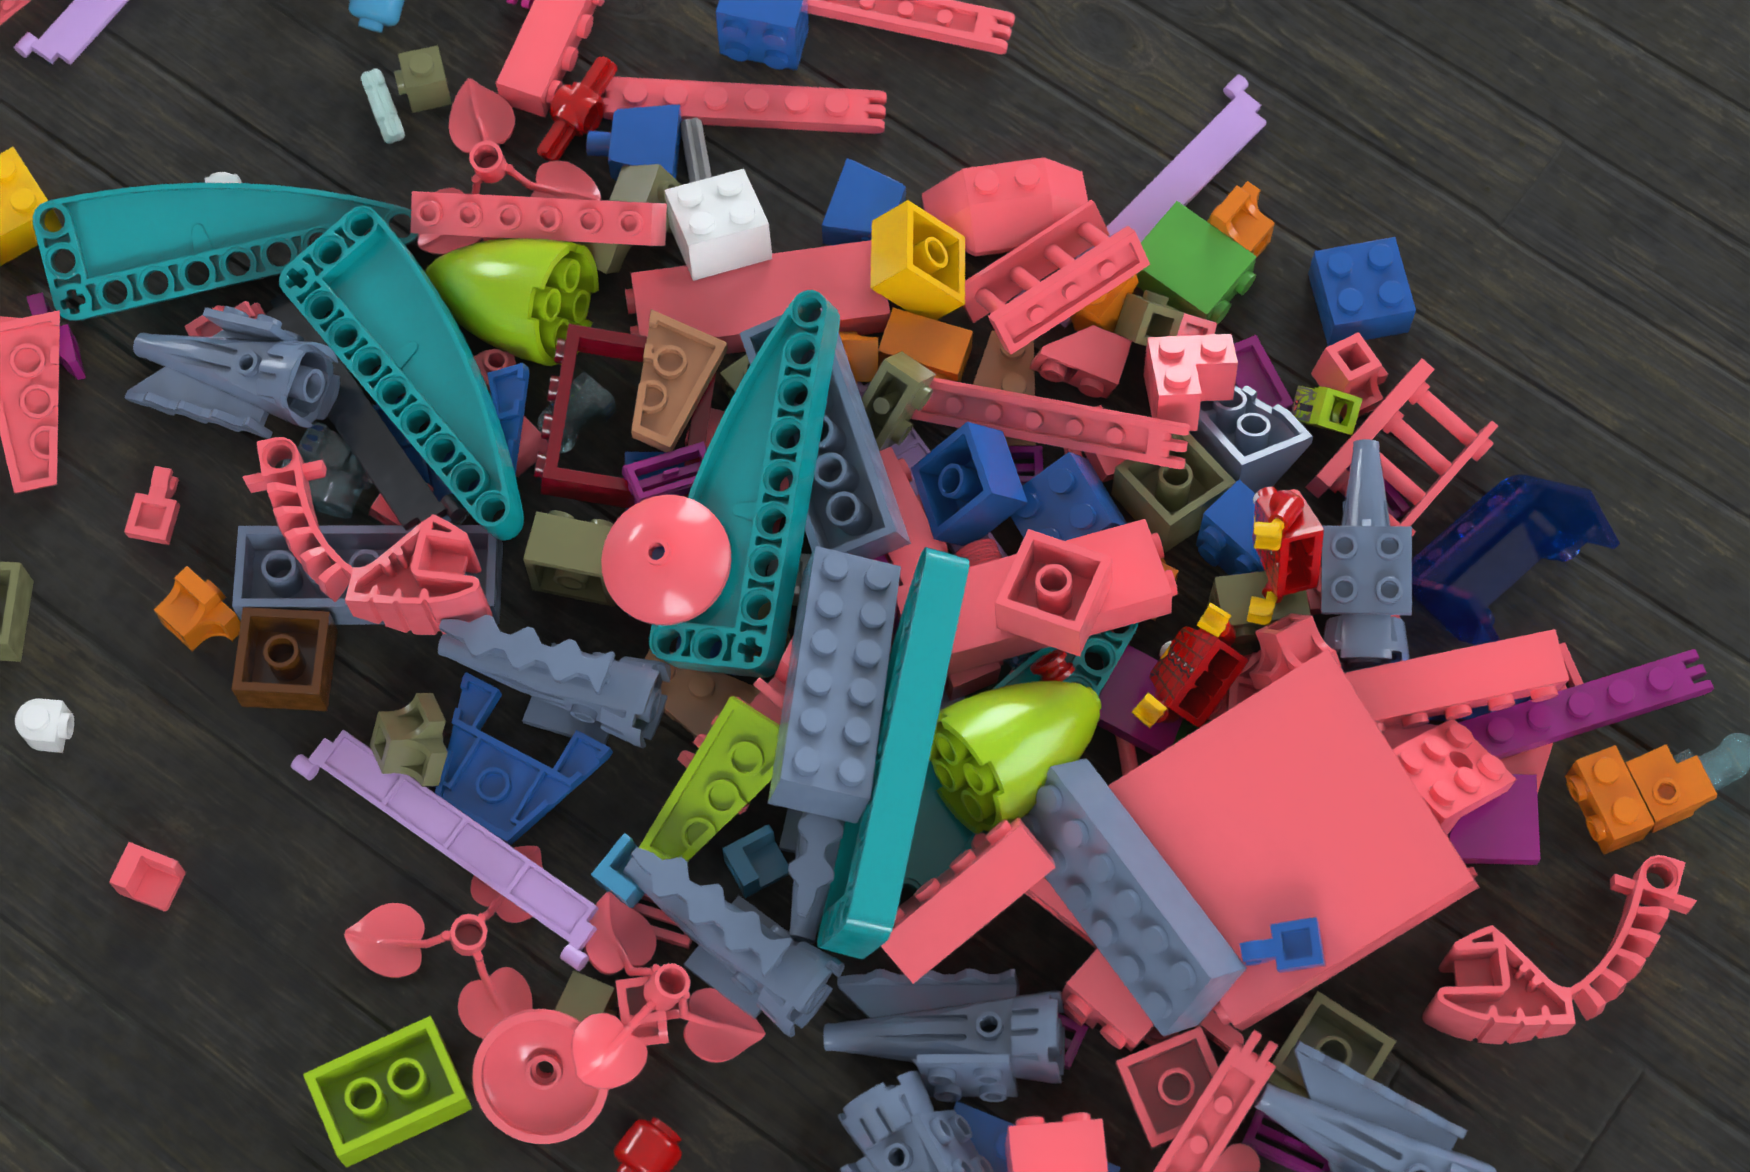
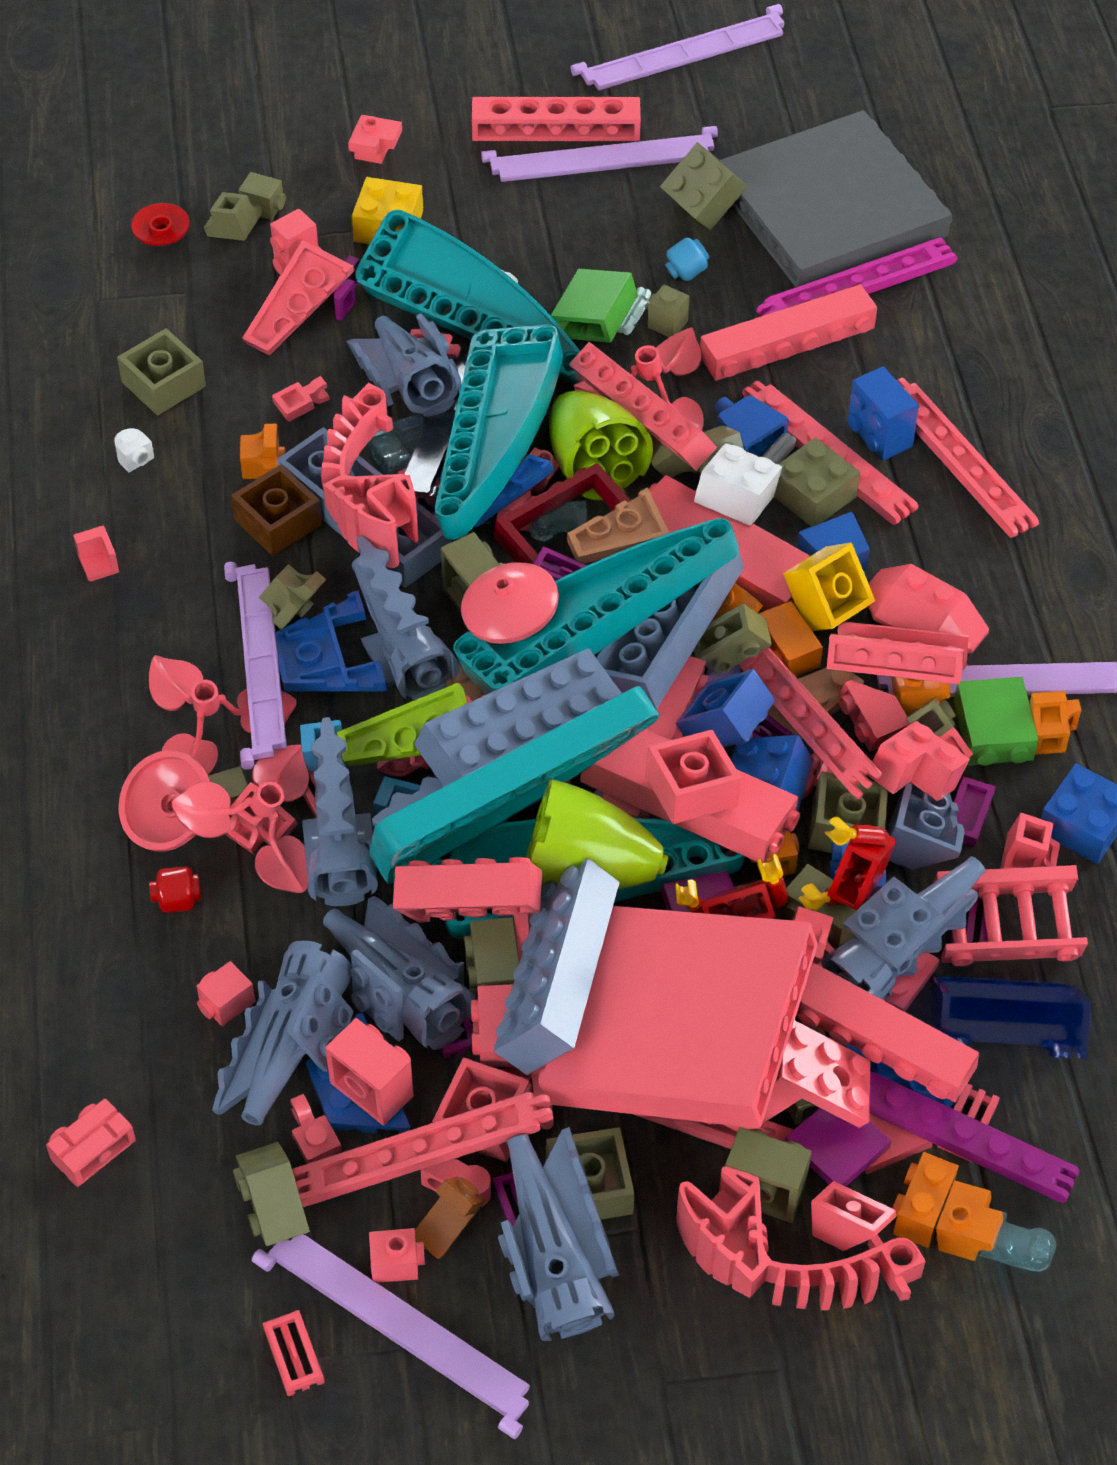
camera: 45 degrees right, 15 degrees down
lime brick [303,1016,473,1168] -> none
red axle [537,56,617,162] -> none
red bush [1030,649,1075,681] -> none
blue plate [1240,917,1326,973] -> none
lime leg [1291,386,1363,435] -> none
none -> olive brick [464,917,519,1000]
none -> bright green brick [551,269,638,343]
none -> olive brick [725,1127,812,1223]
none -> olive brick [774,437,860,527]
none -> coral slope [811,1181,896,1251]

